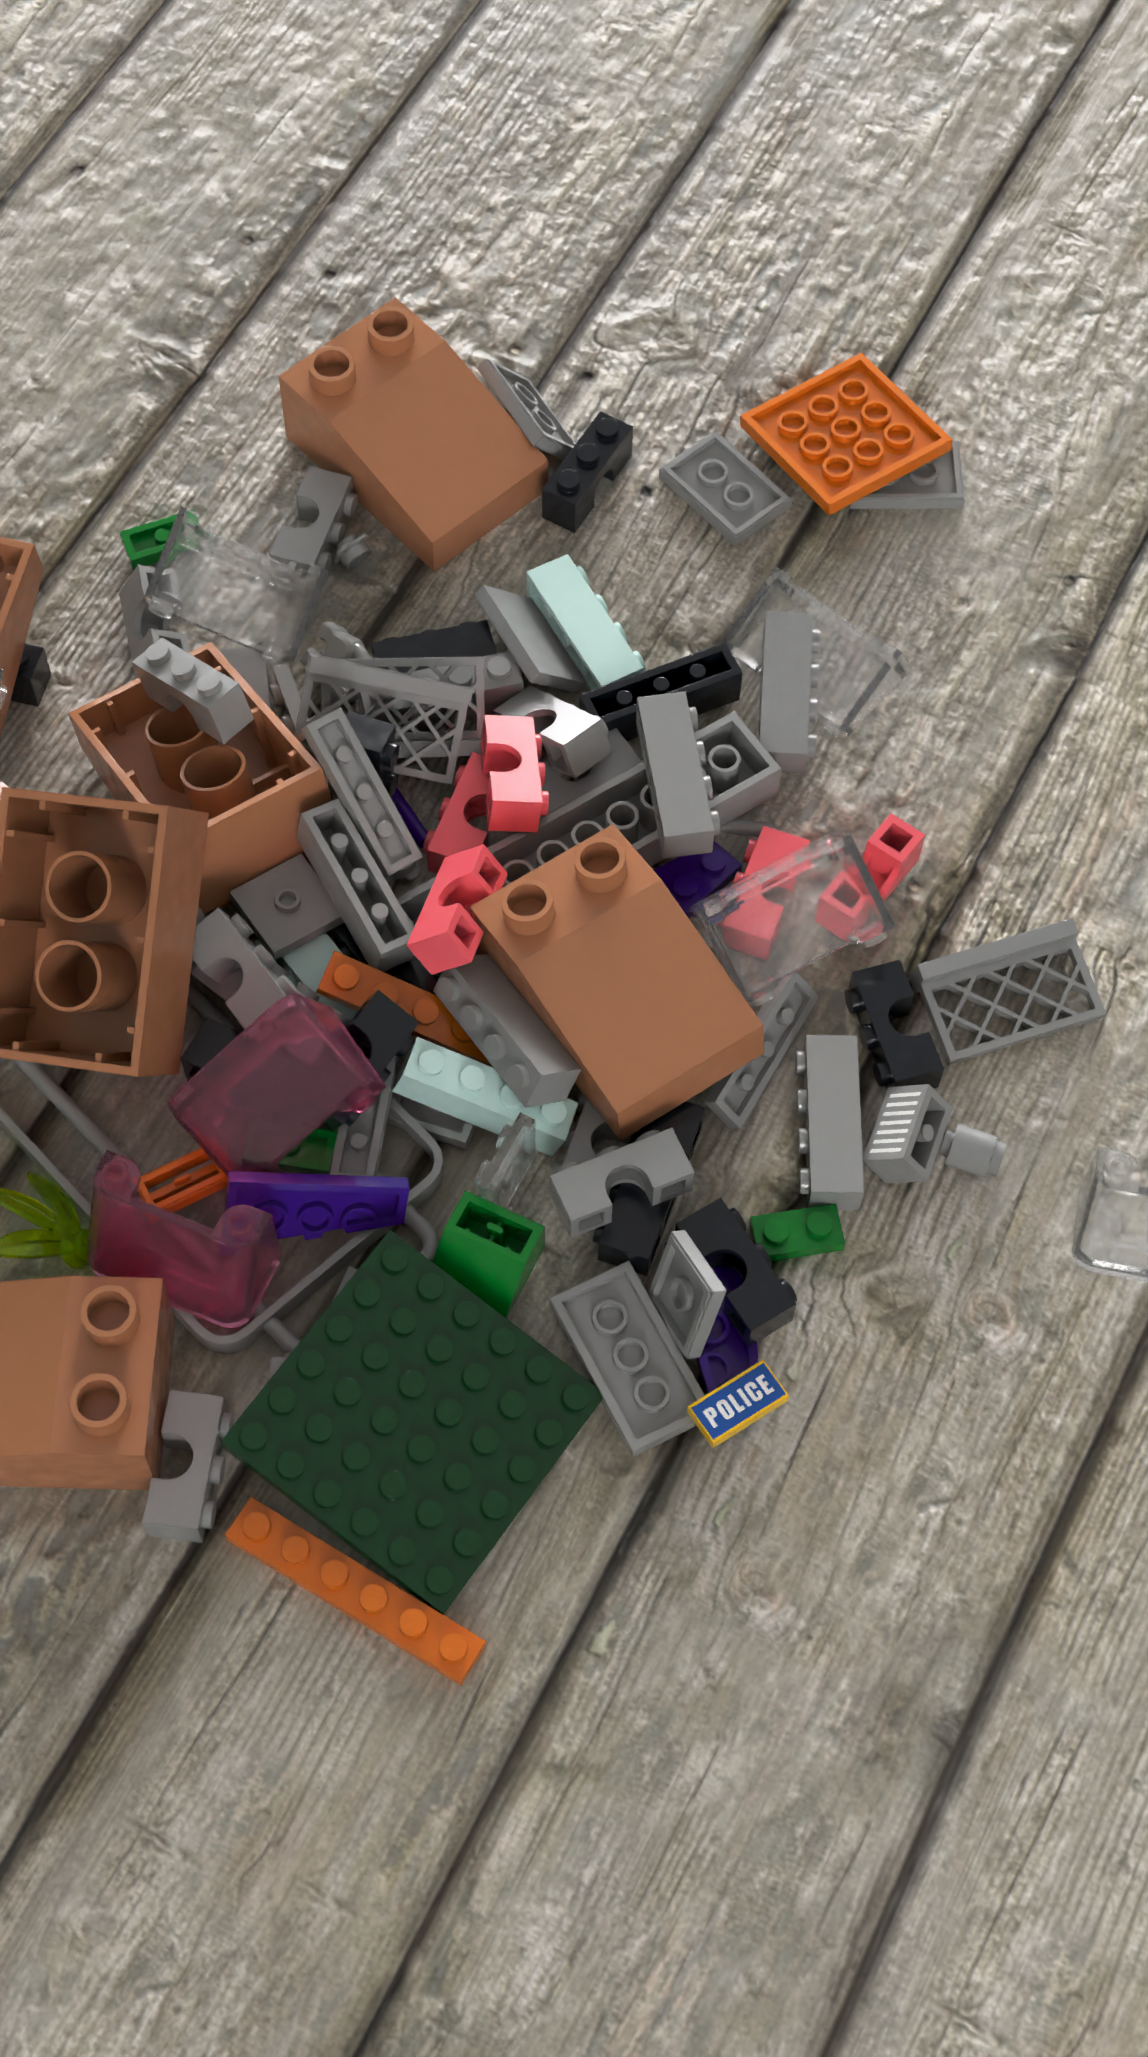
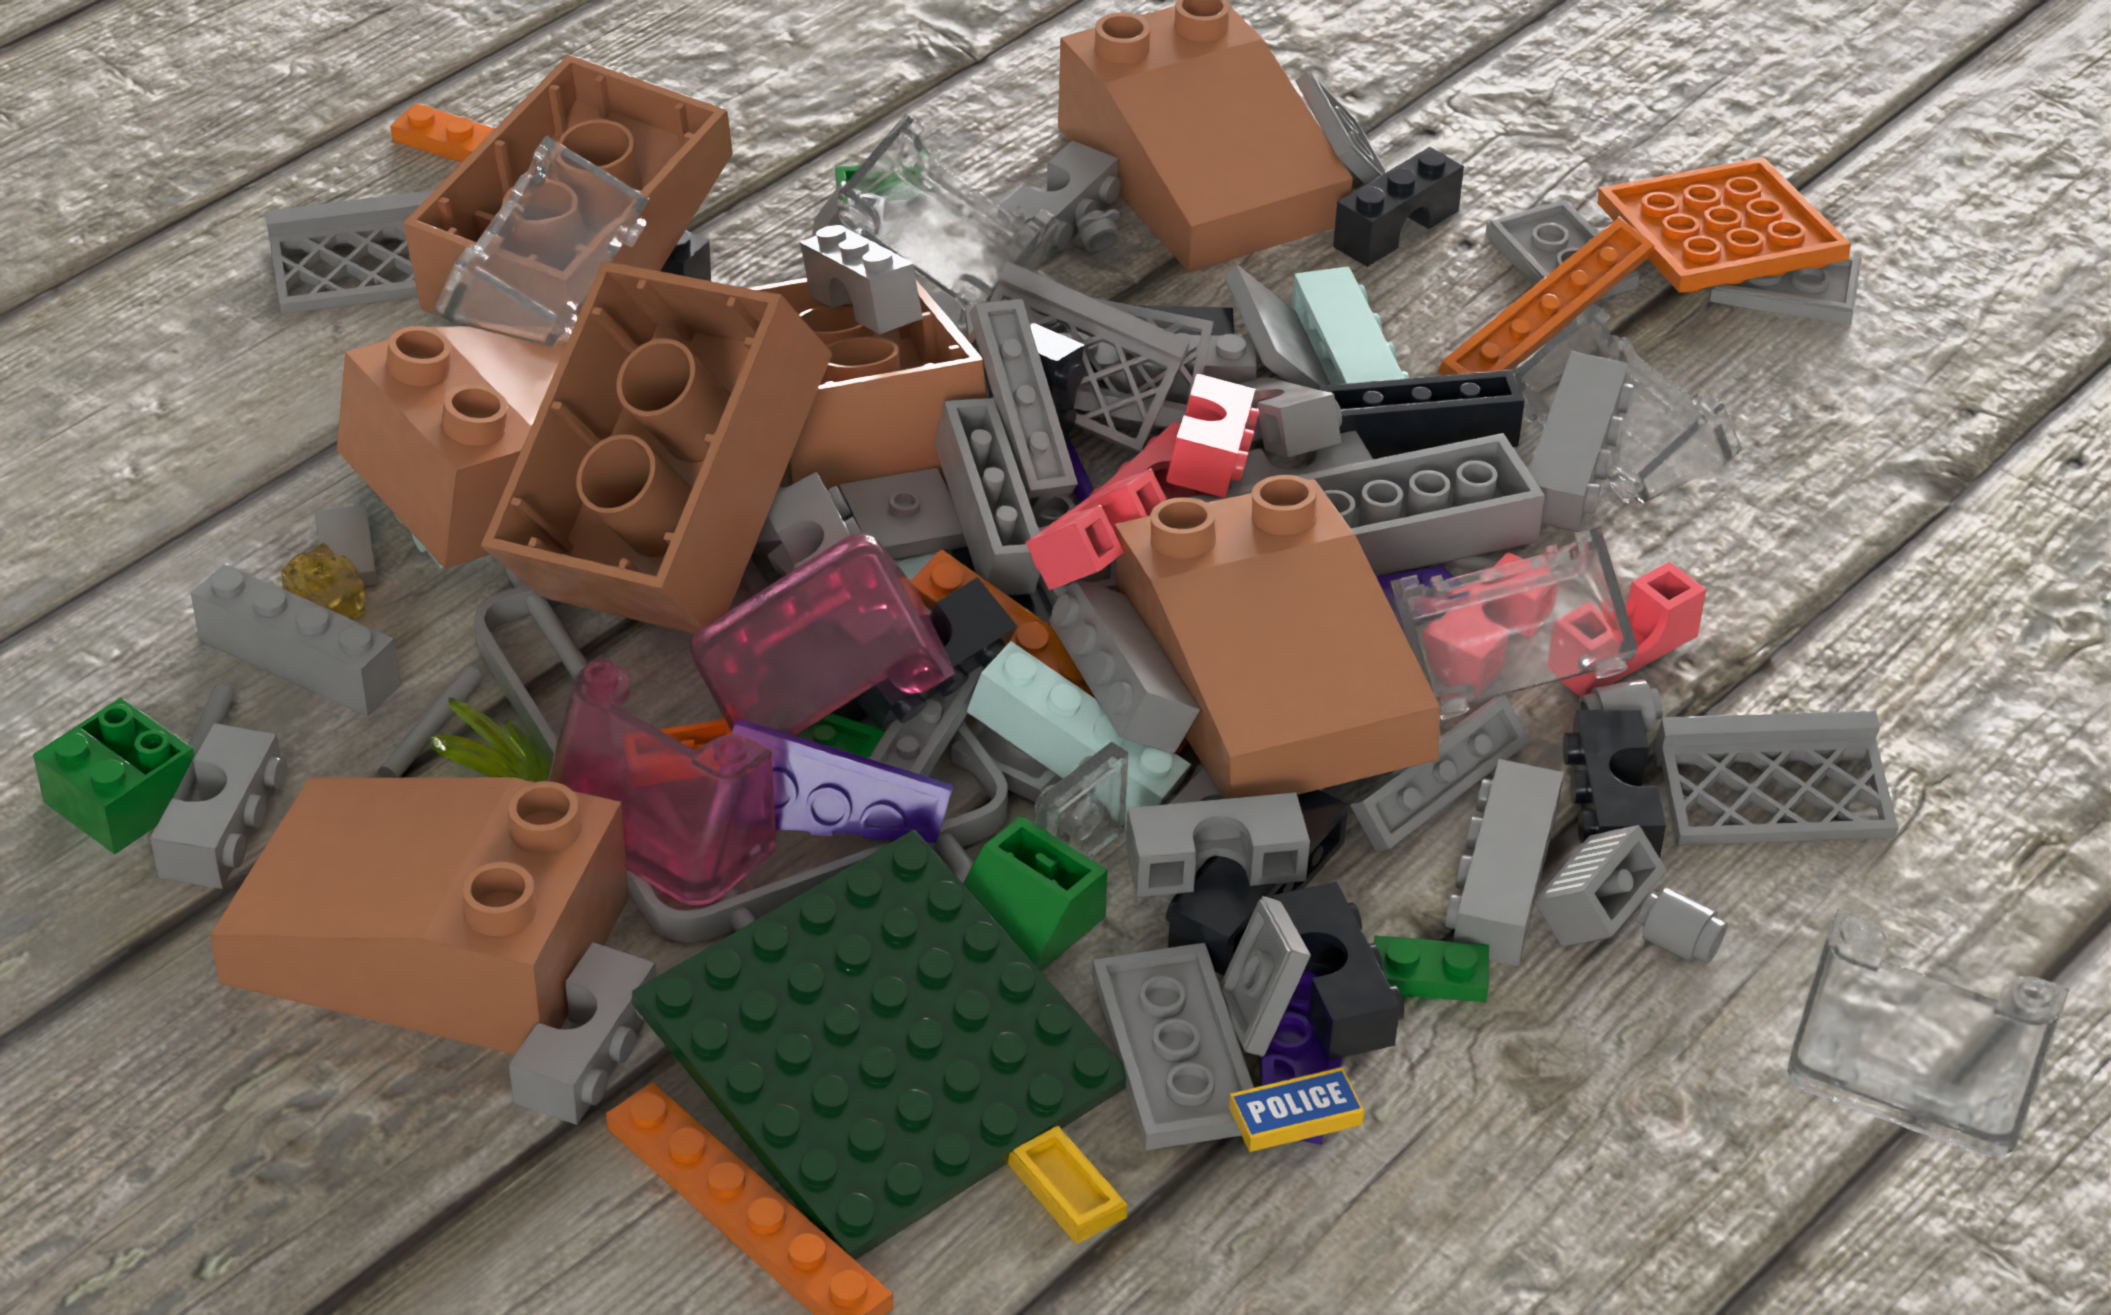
camera: 15 degrees right, 20 degrees down
light grey brick [636,691,720,859] -> none
none -> yellow tile [1008,1125,1127,1245]
none -> orange plate [1438,217,1655,376]
none -> light grey brick [1579,679,1663,733]

